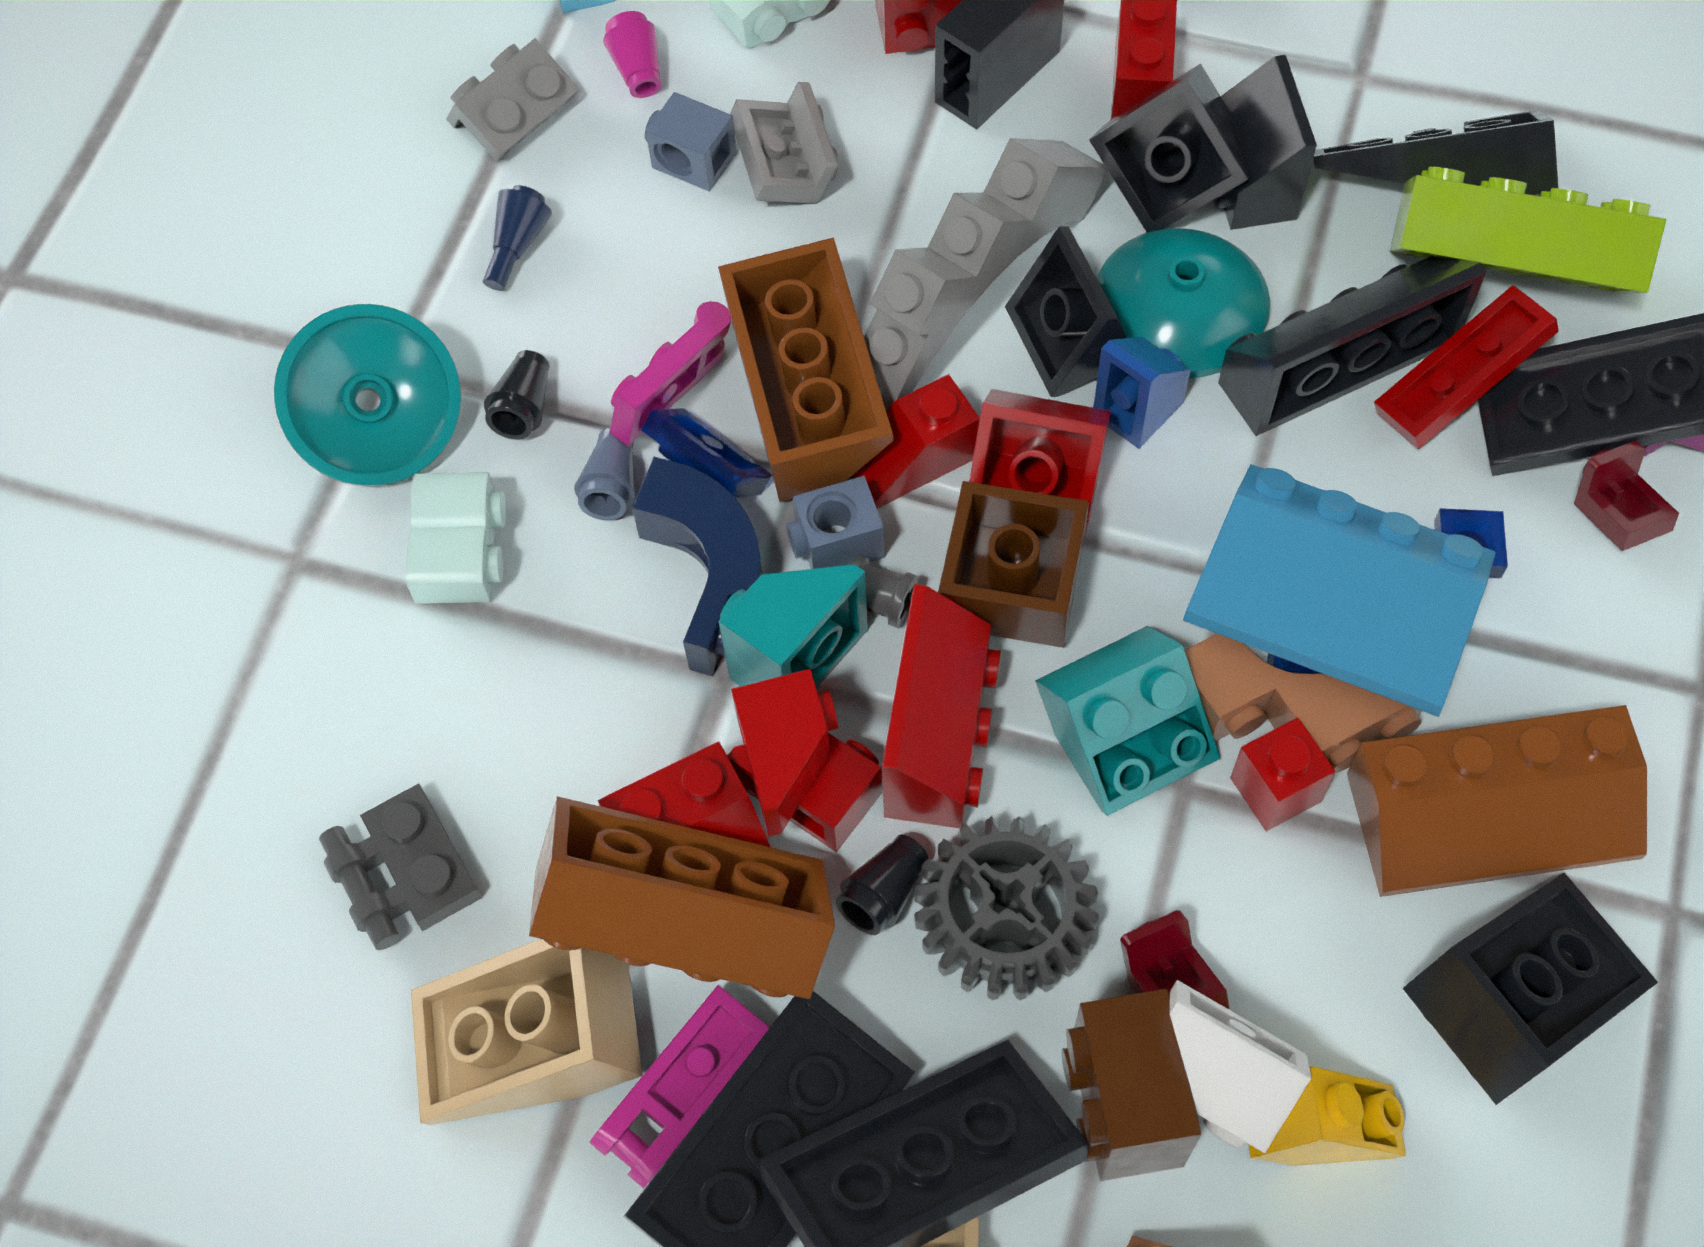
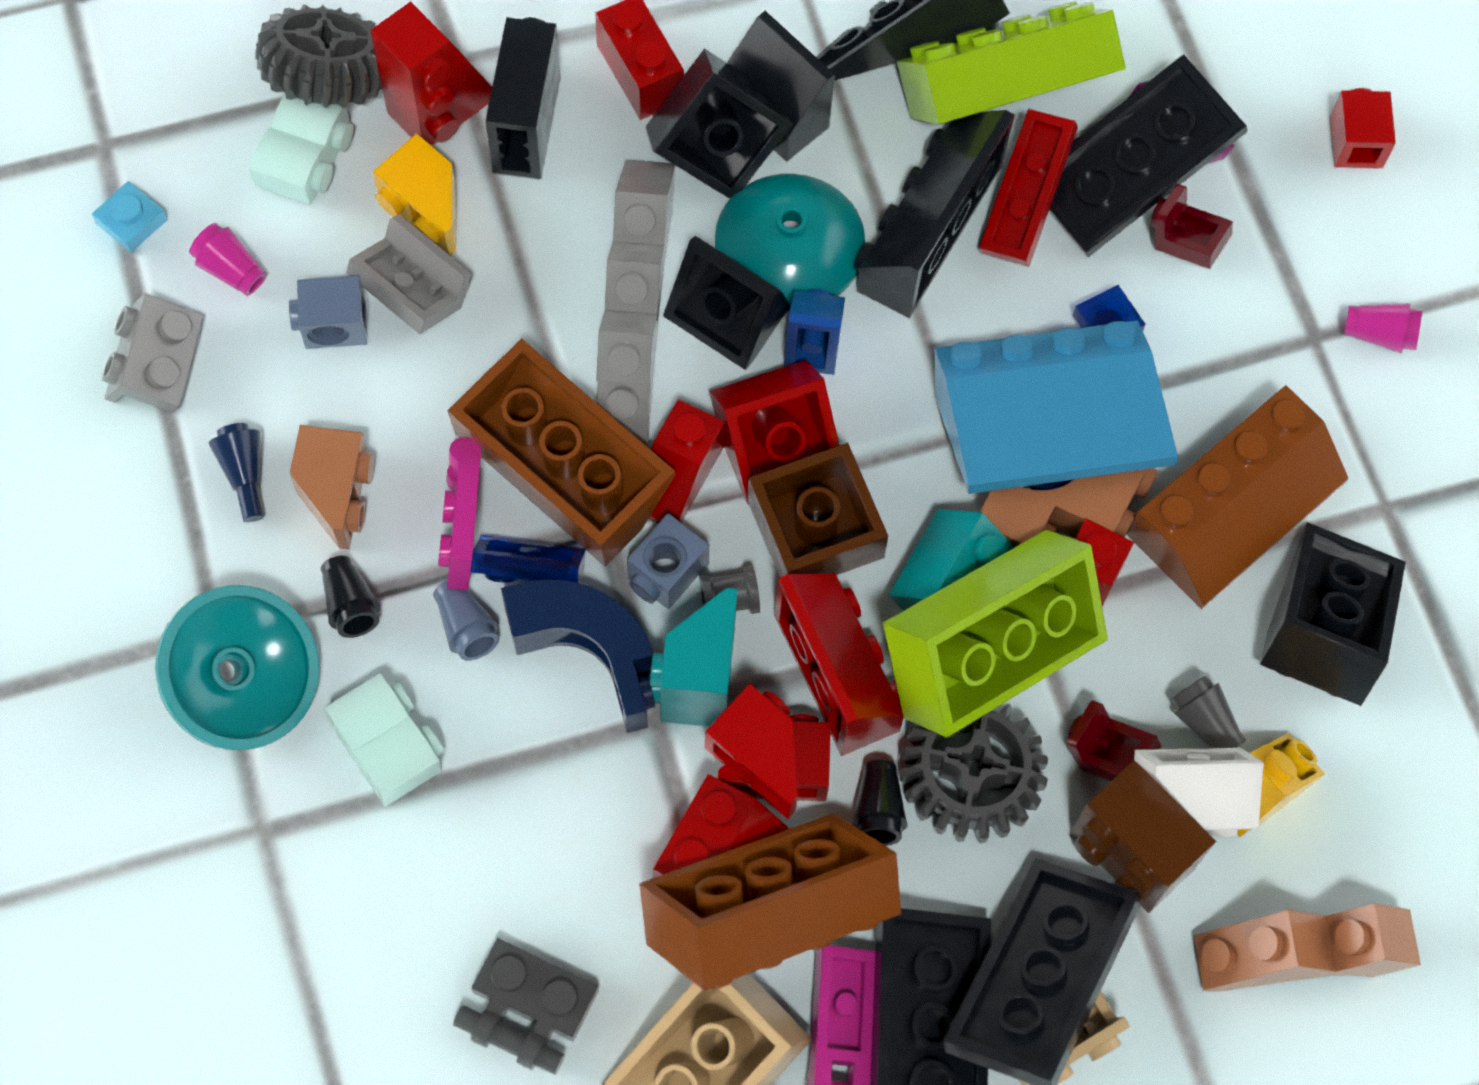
camera: 40 degrees left, 5 degrees up
none -> nougat slope [290,425,375,550]
none -> yellow slope [373,133,456,256]
none -> lime brick [883,530,1108,738]
none -> dark grey cone [1171,675,1246,748]

